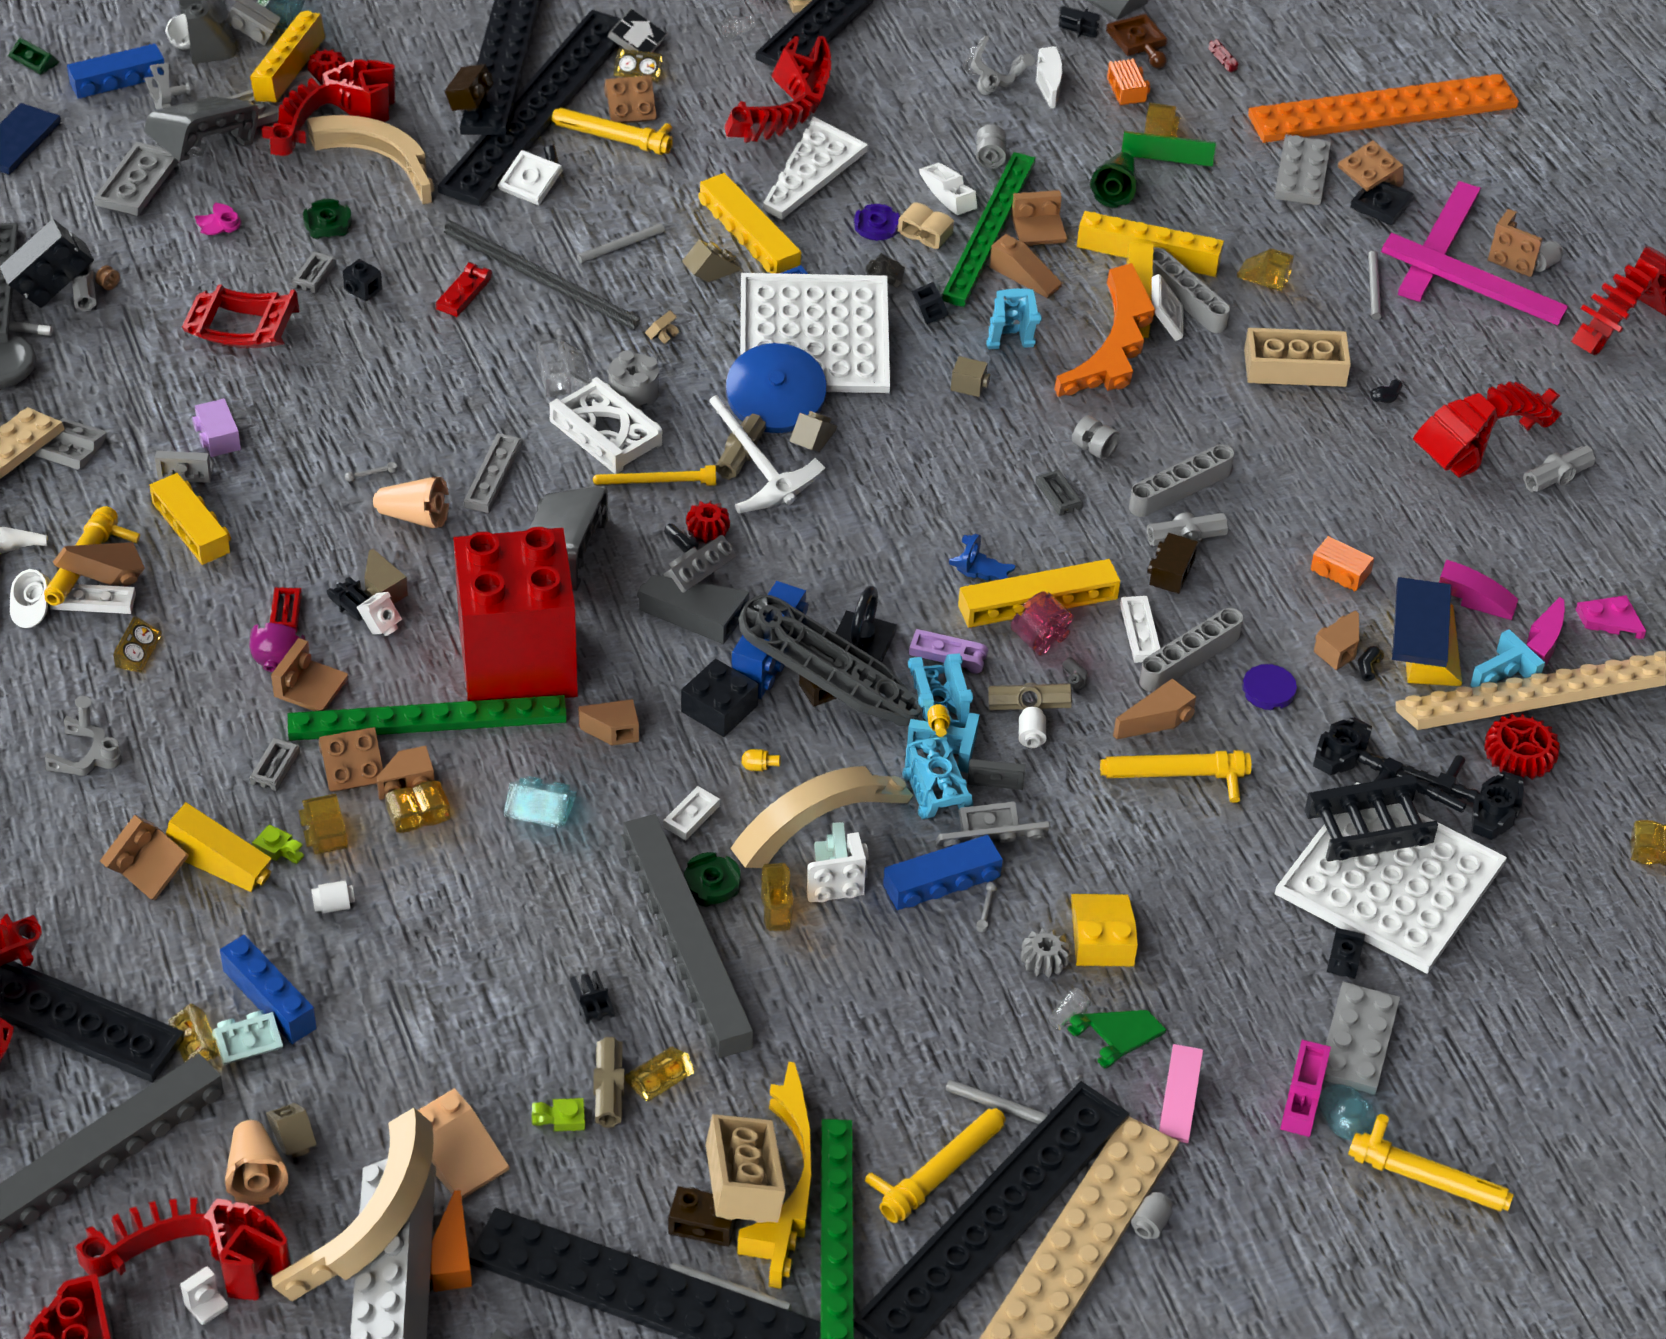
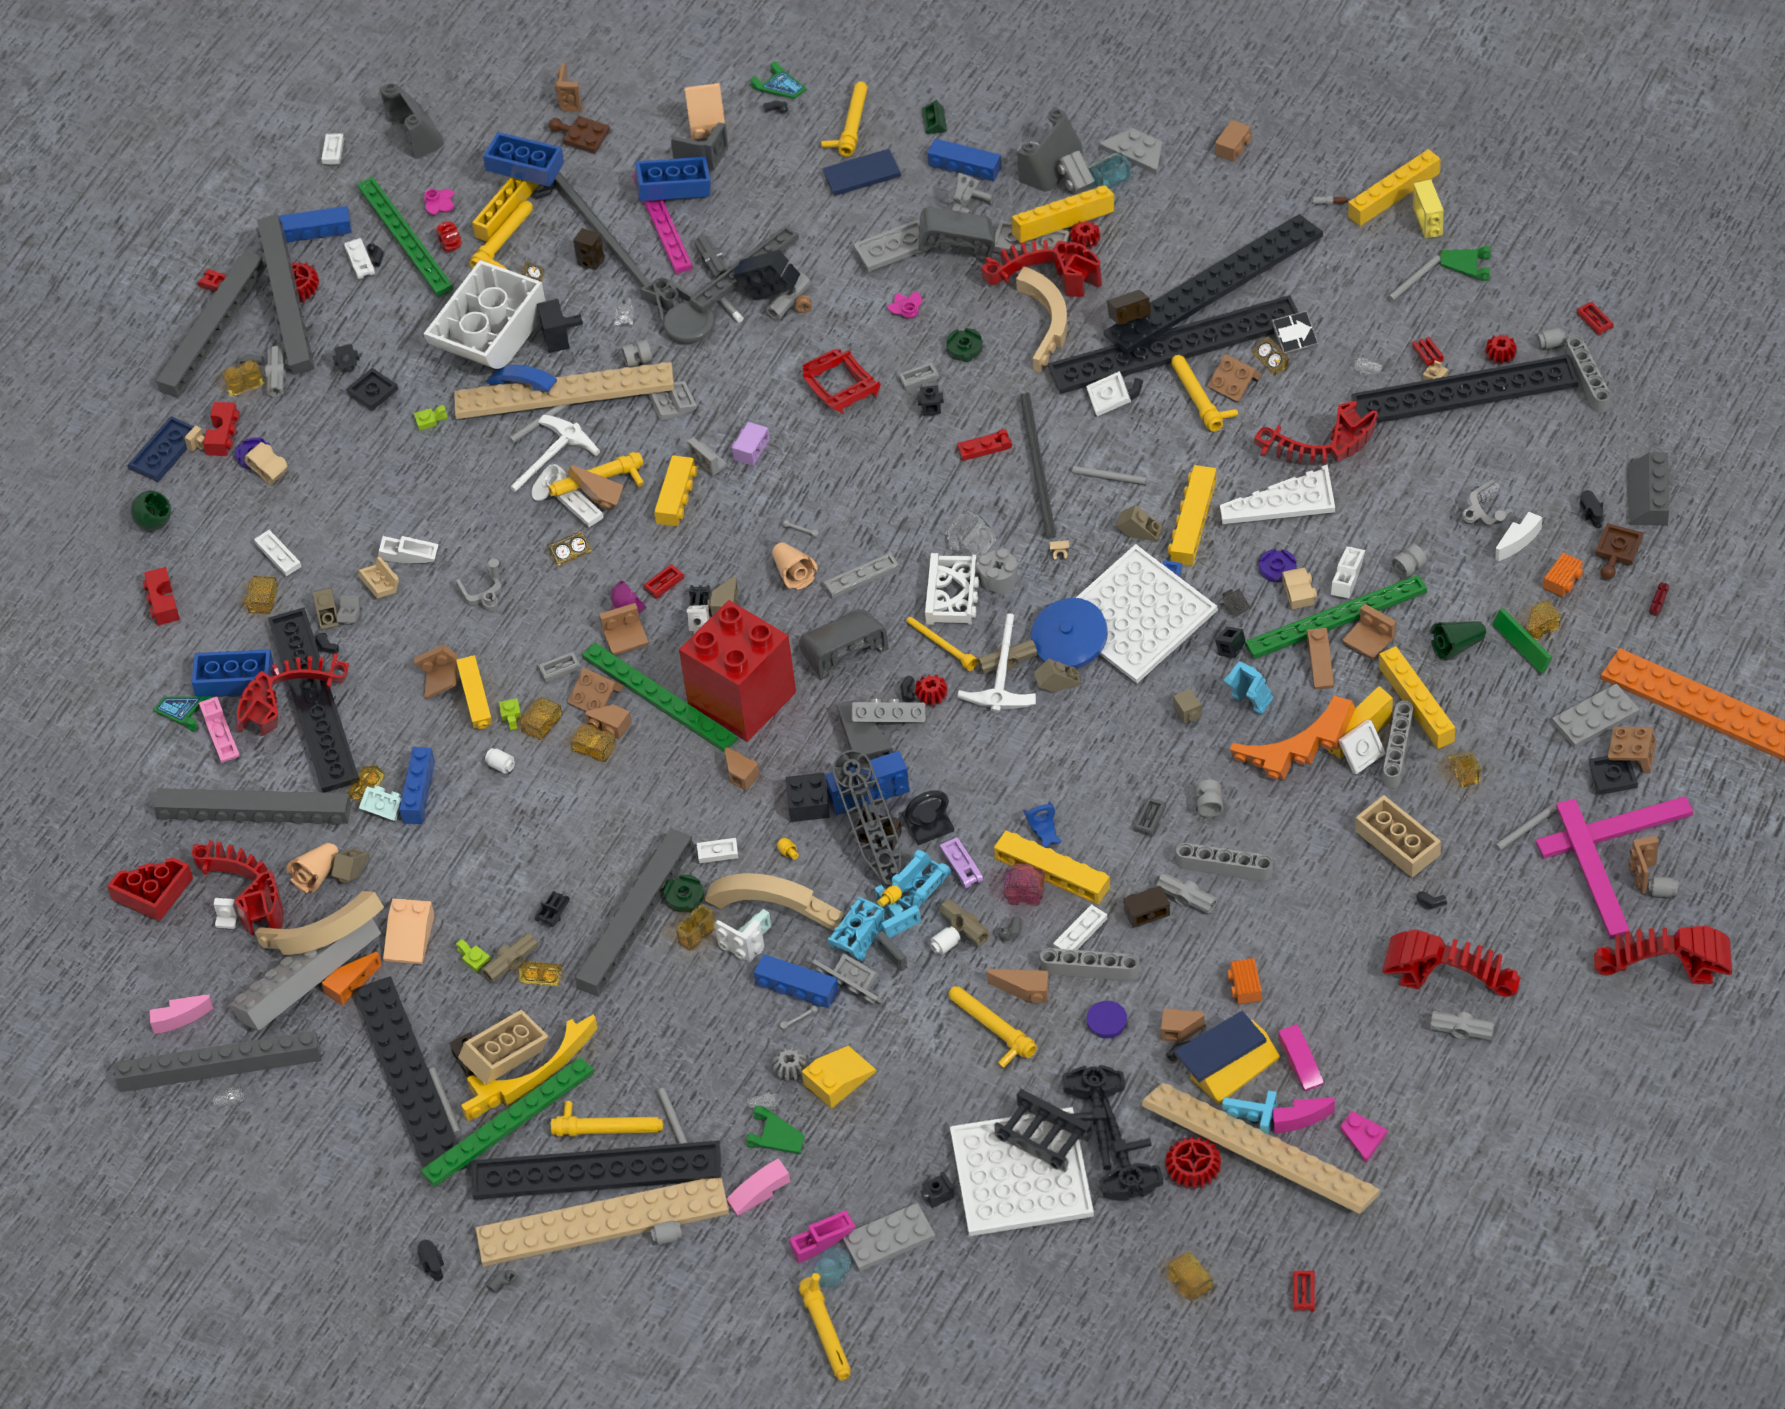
camera: 55 degrees right, 5 degrees up
clear light blue slope [503,776,577,828] -> none

